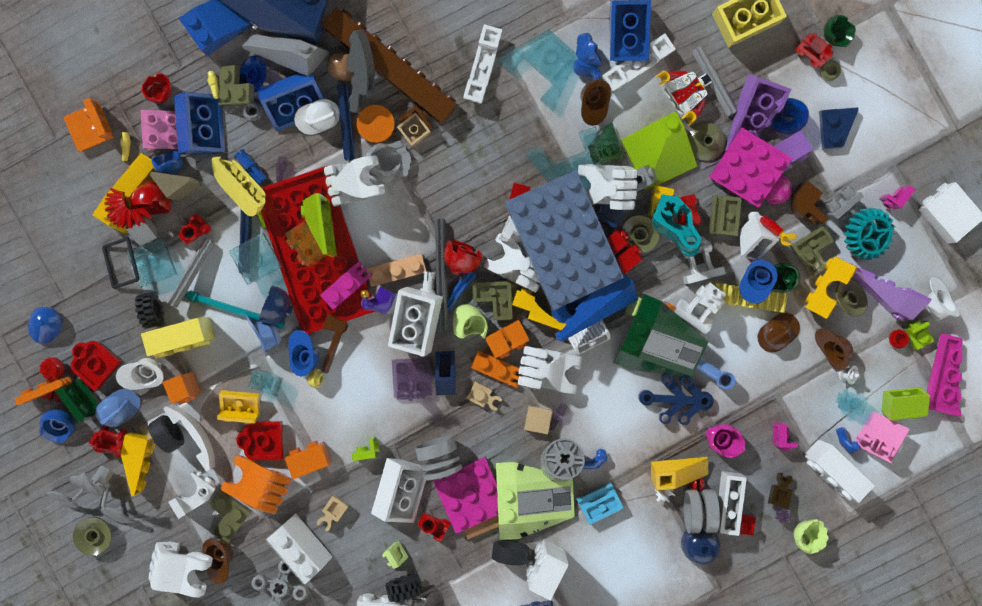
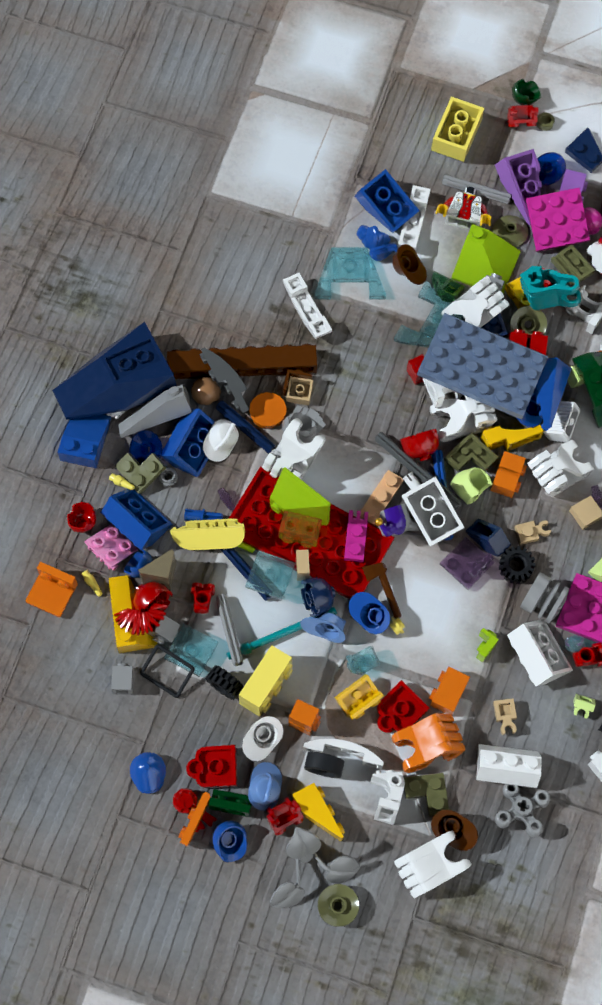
camera: 50 degrees left, 20 degrees down
orange hinge [471,350,519,388] -> none
none -> light grey brick [111,663,134,694]
none -> tan piece [296,549,310,581]
none -> black tyre [499,546,535,584]
none -> clear light blue tile [564,635,585,651]

